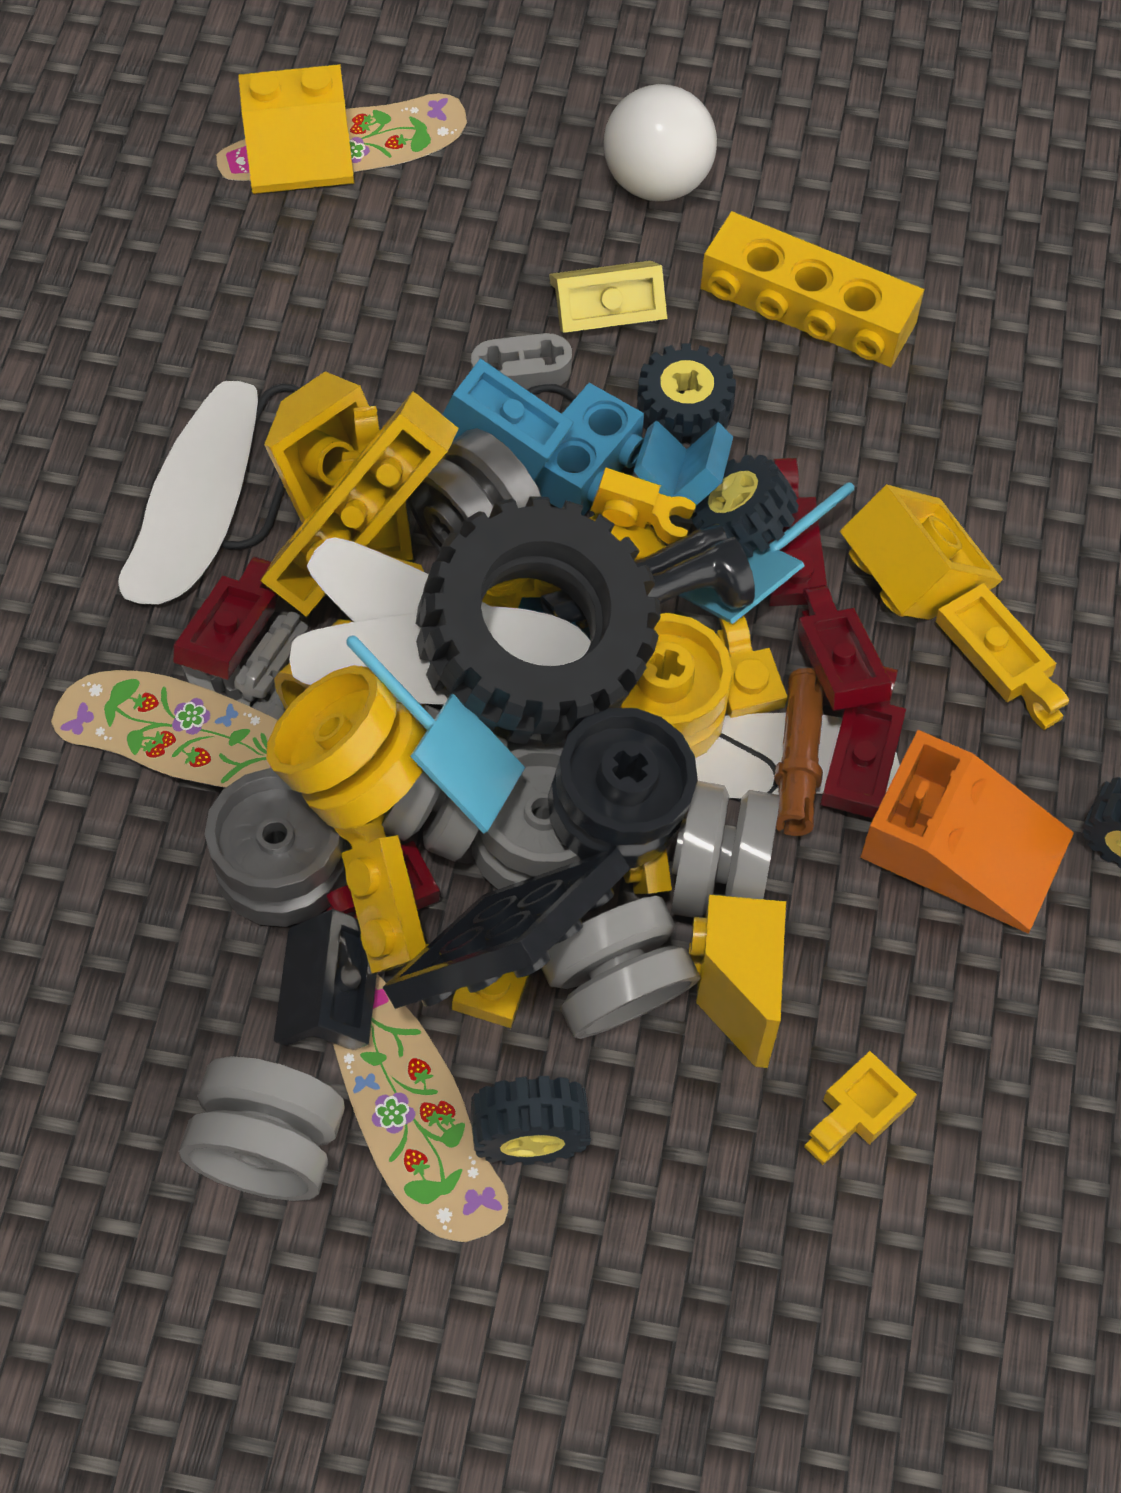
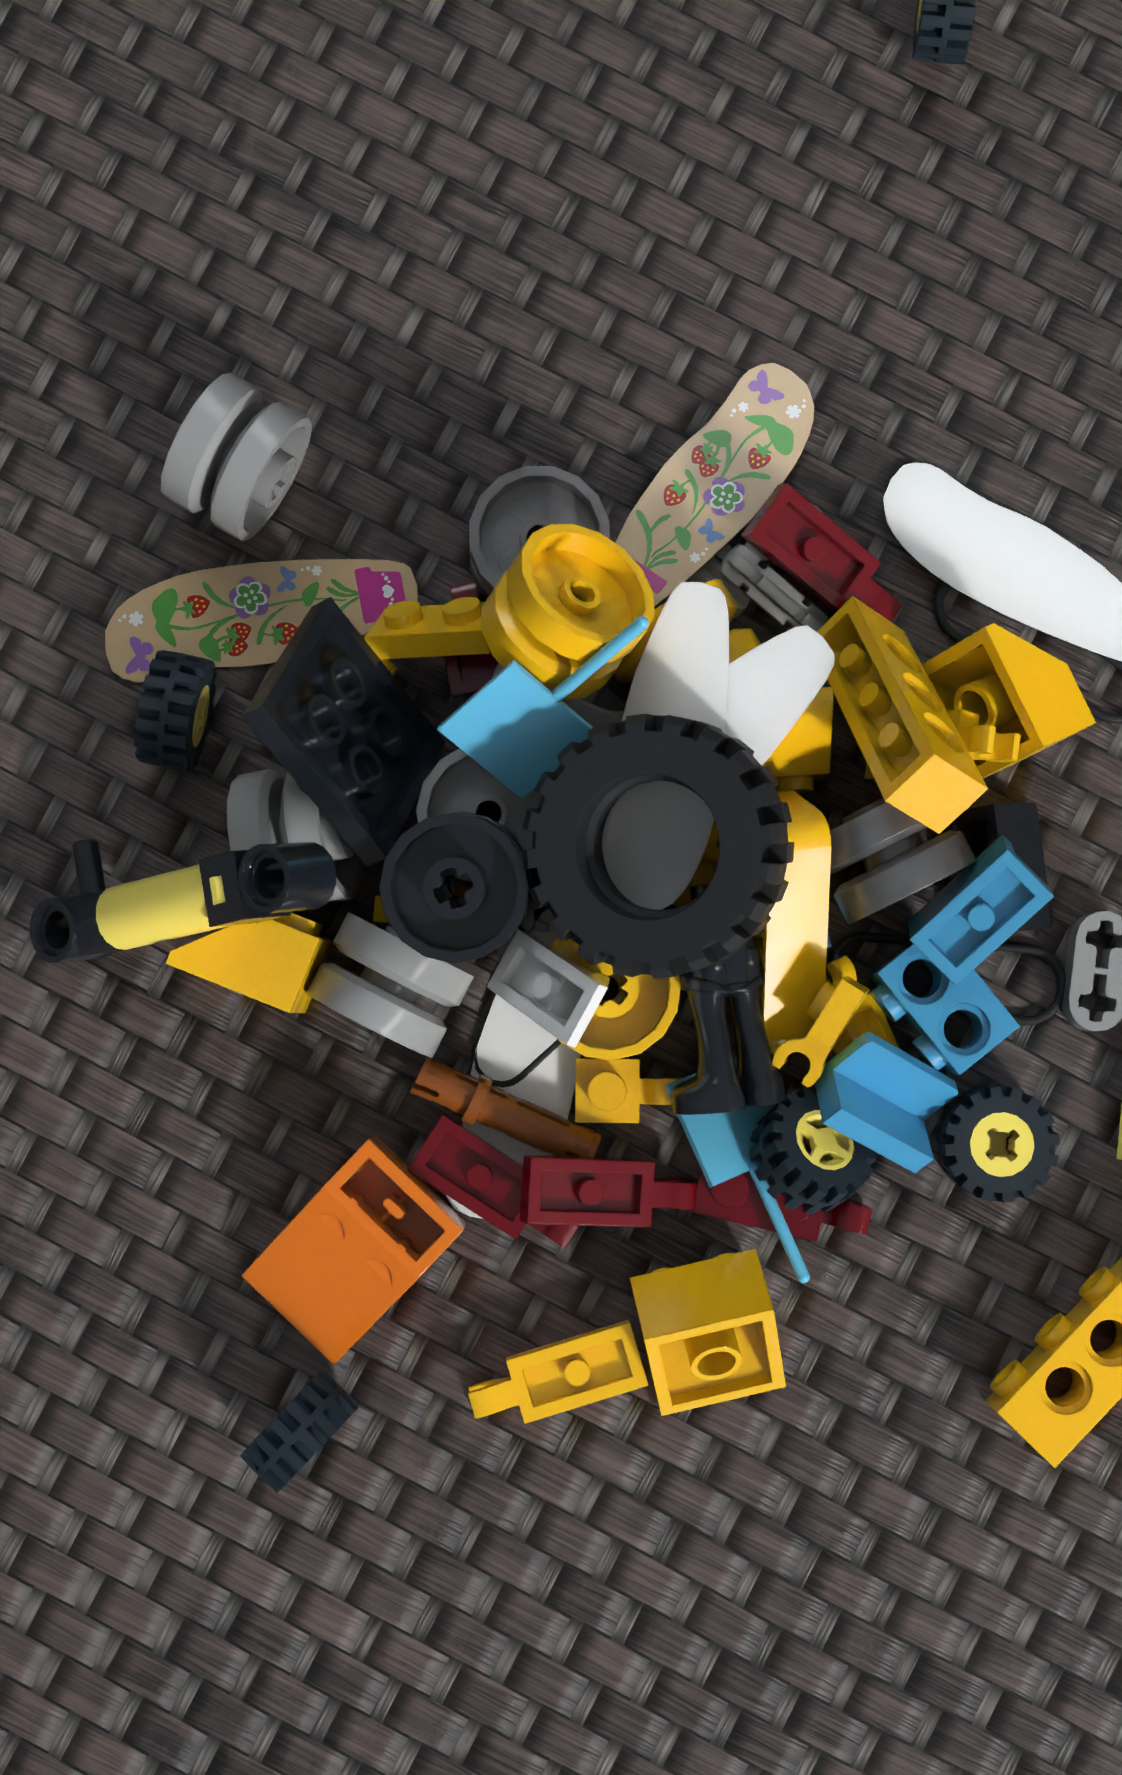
camera: 110 degrees right, 25 degrees up
black panel [274,909,377,1050] -> none
yellow plate [804,1051,917,1165] -> none
none -> black piece [30,839,336,963]
none -> white slope [487,929,610,1048]

